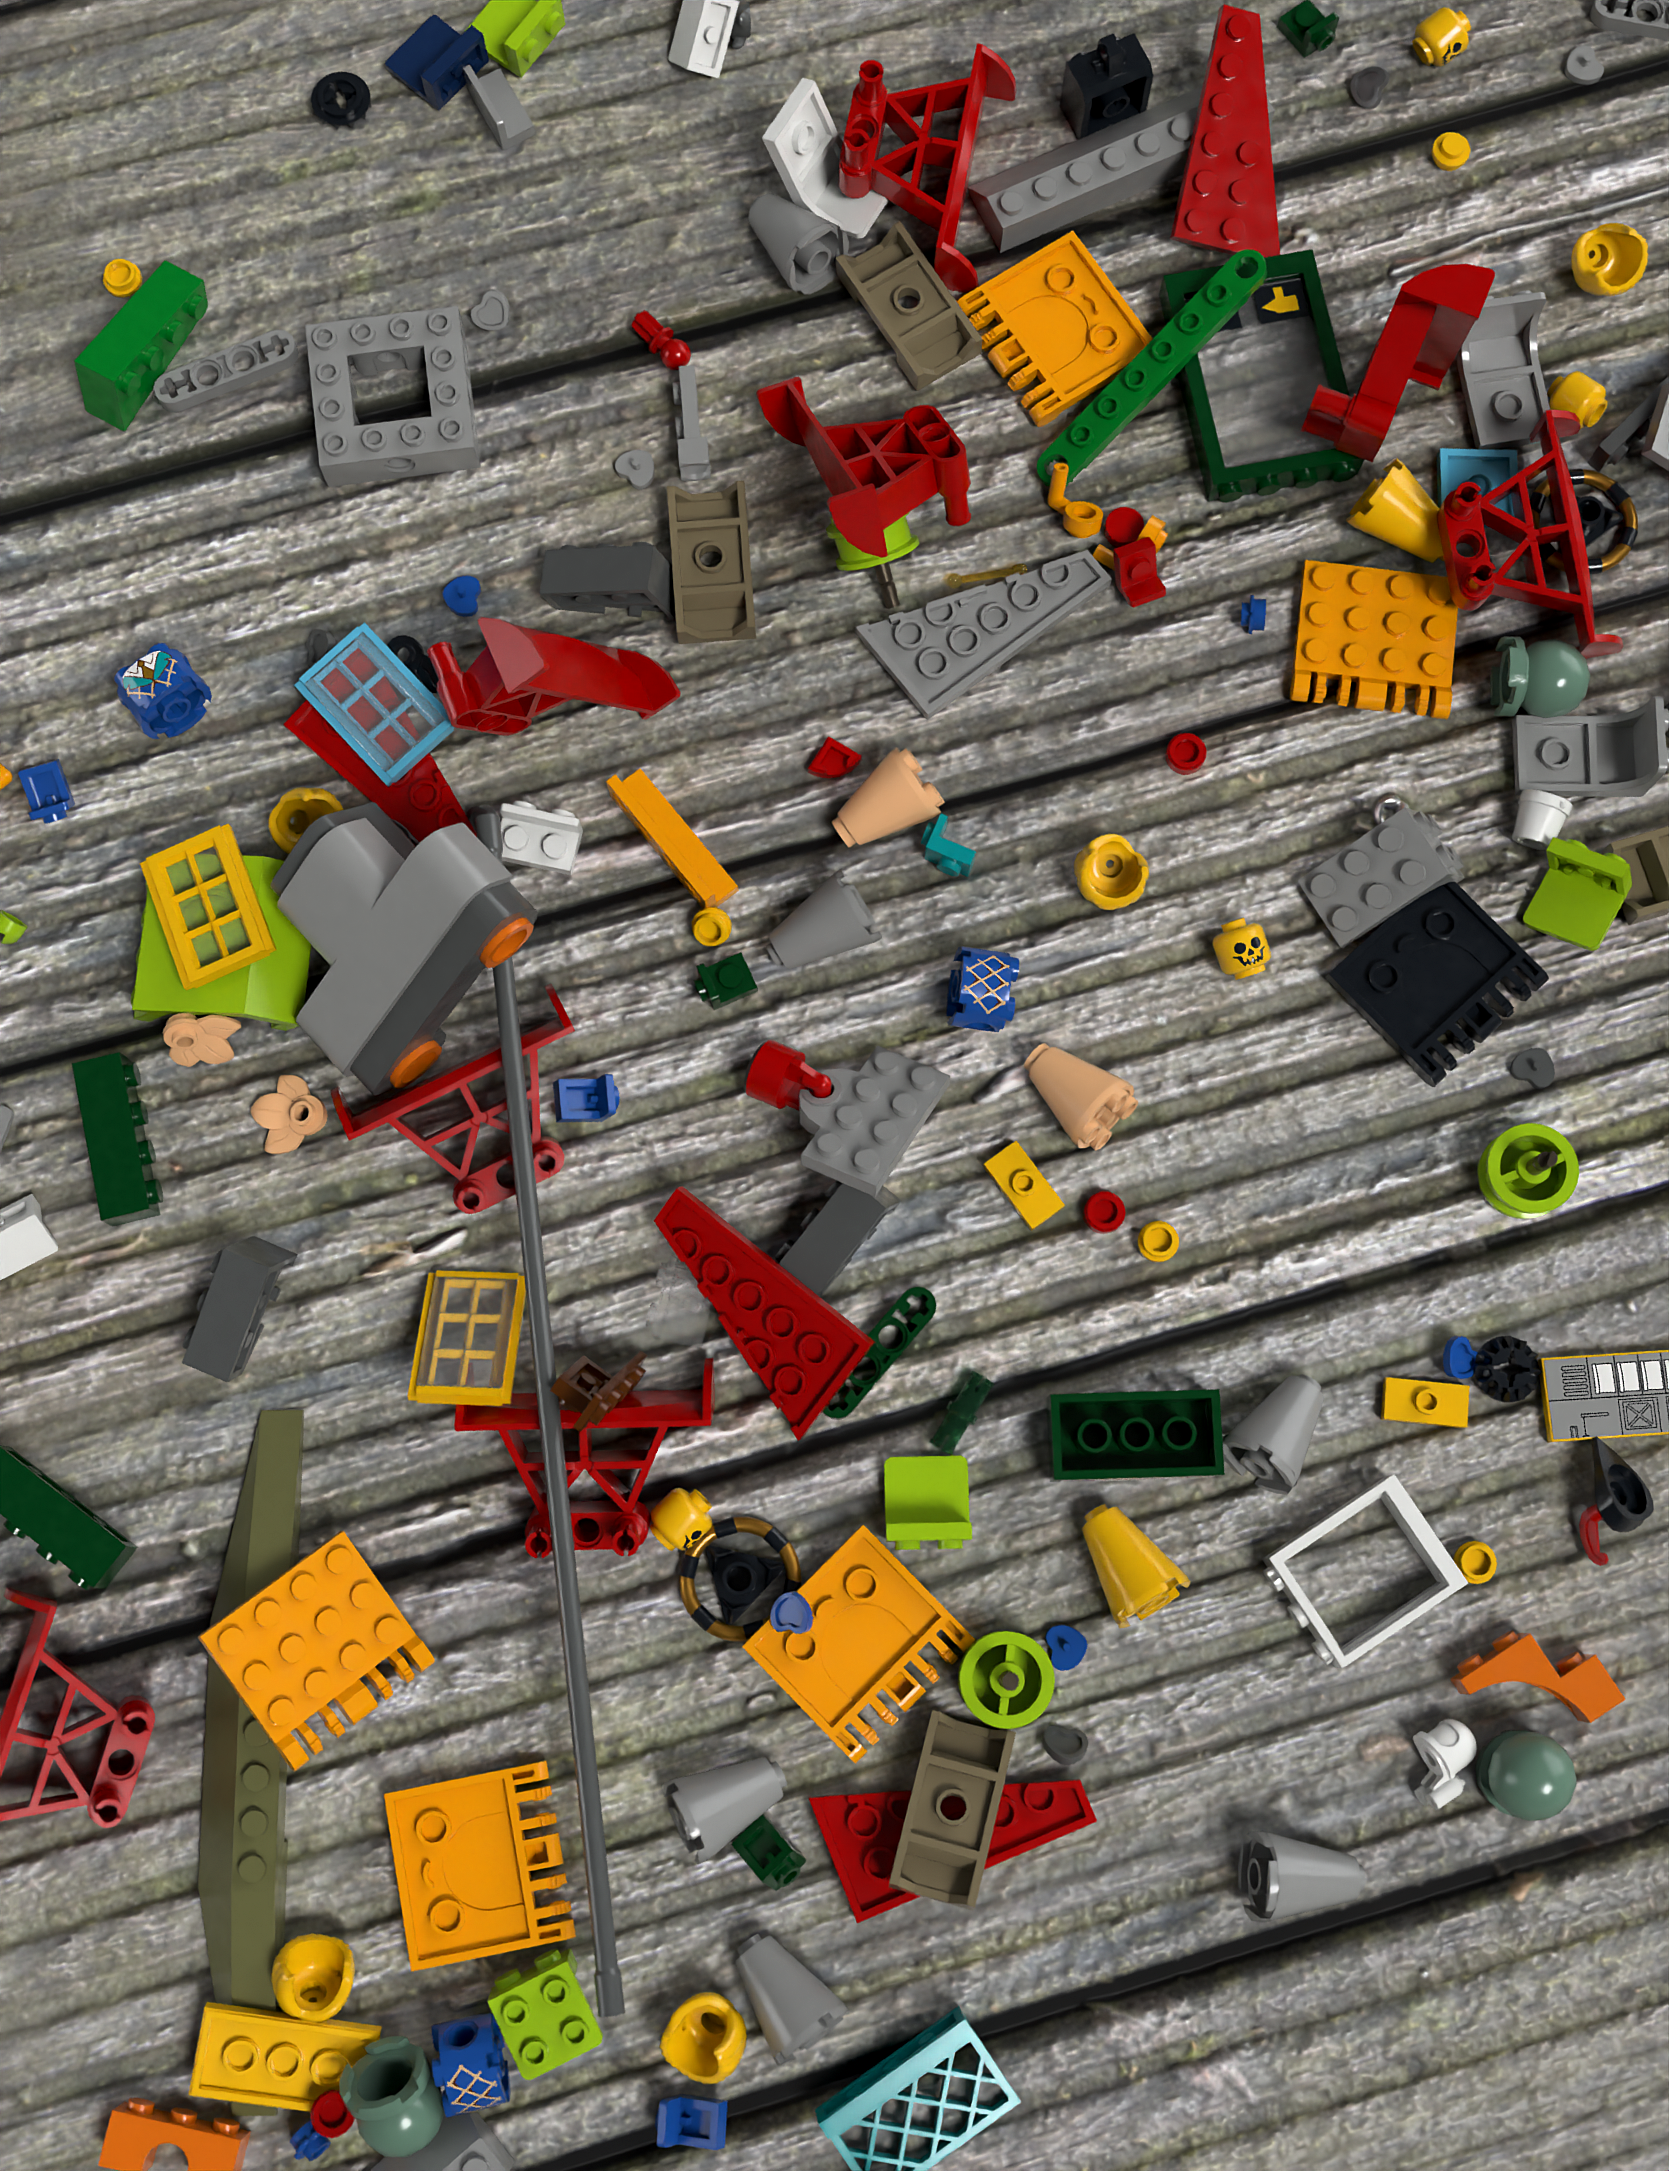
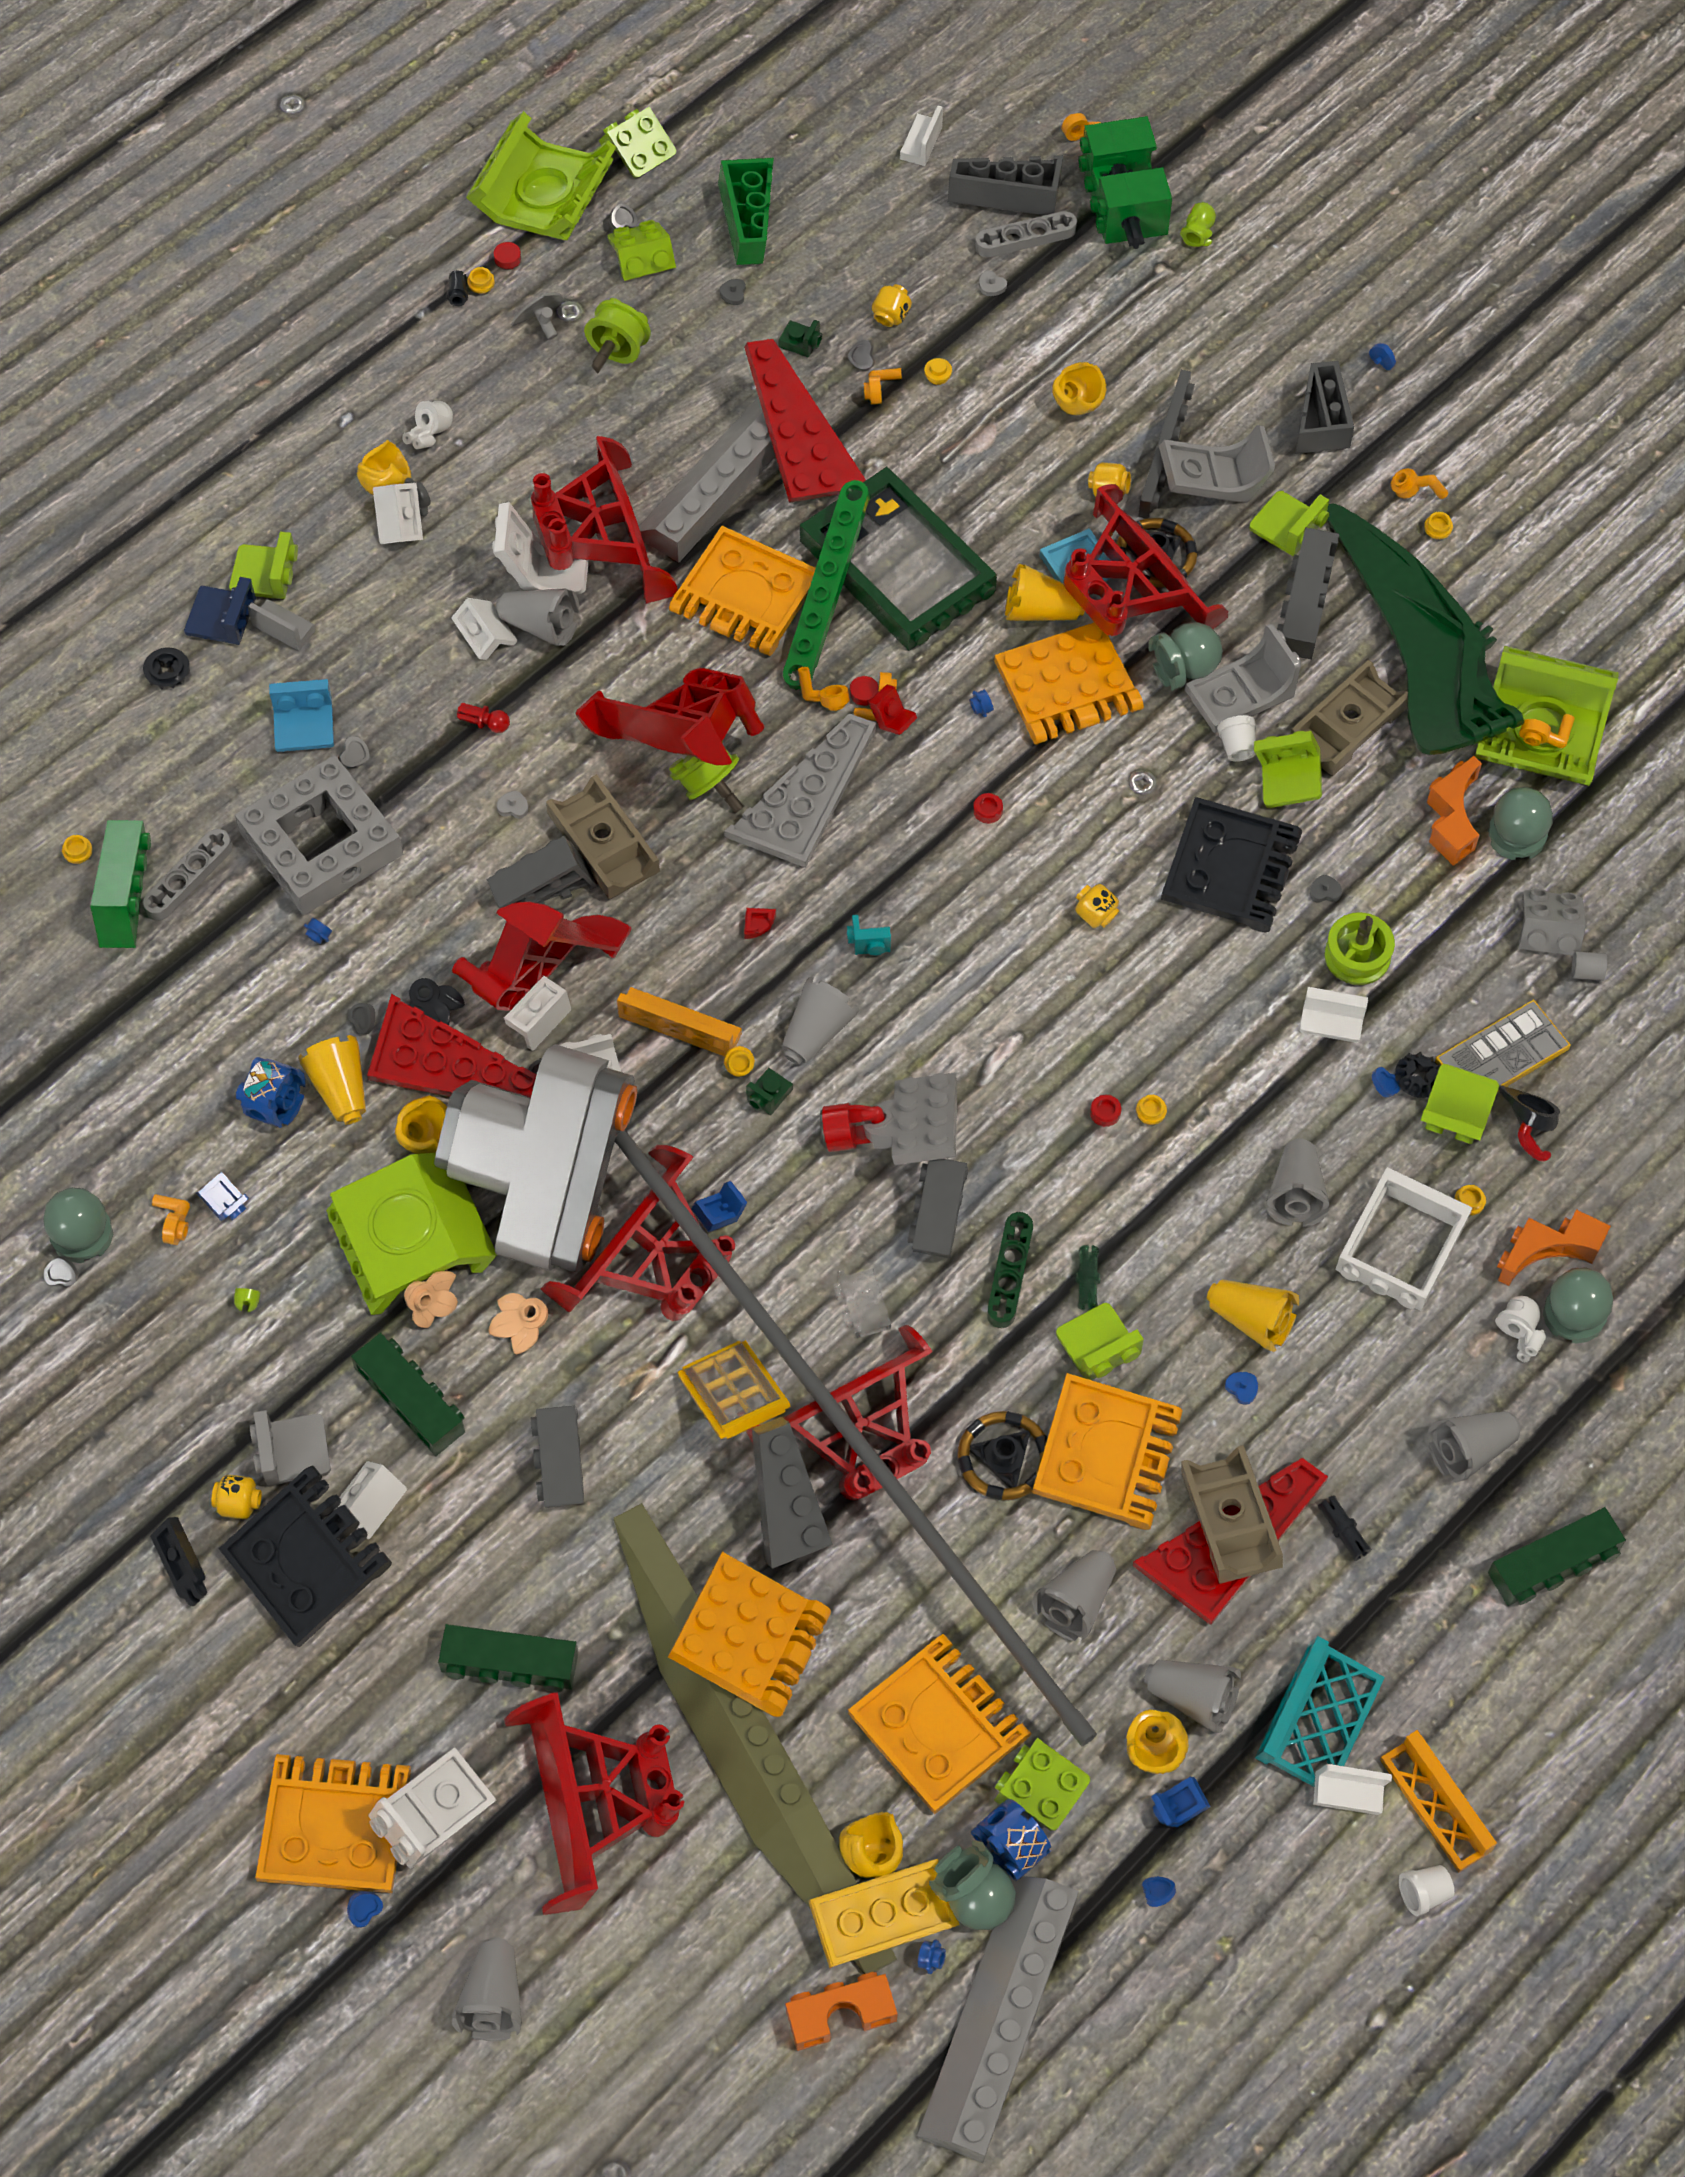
camera: 30 degrees left, 15 degrees down
yellow piece [140,823,277,990] -> none
clear piece [294,622,455,787] -> none
red tile [310,2090,355,2138] -> none
blue piece [443,576,481,617] -> none
reddish brown bracket [550,1351,648,1432] -> none
yellow head [649,1488,712,1551] -> none
red wing [654,1186,875,1441] -> none
light grey plate [673,365,711,481] -> none
dark green bracket [731,1814,807,1891] -> none
blue piece [770,1591,813,1634] -> none
light nougat cone [831,747,945,848] -> none
dark tan piece [836,221,983,391] -> none
blue brick [946,946,1019,1032] -> none
clear yellow hinge [947,563,1028,588] -> none
lime wheel [958,1631,1055,1729] -> none
yellow plate [983,1141,1065,1231] -> none
light nougat cone [1024,1043,1138,1151] -> none
dark grey piece [1042,1725,1089,1765] -> none
dark green brick [1046,1389,1225,1482] -> none
black hinge [1060,33,1154,140] -> none
yellow piece [1074,834,1149,910] -> none
light grey bracket [1298,807,1464,948] -> none
red piece [1301,264,1495,462] -> none
yellow plate [1381,1377,1470,1428] -> none
light grey bracket [1455,291,1550,450] -> none
none -> dark azure bracket [269,679,334,752]
none -> yellow cone [298,1035,366,1125]
none -> blue plate [304,918,332,944]
none -> white panel [452,598,518,660]
none -> white panel [504,976,571,1051]
none -> dark grey wedge [752,1417,833,1569]
none -> light orange plate [864,368,902,405]
none -> white panel [1299,987,1368,1043]
none -> black pin [1318,1495,1372,1561]
none -> lime bracket [1420,1064,1499,1144]
none -> dark green brick [1488,1507,1626,1606]

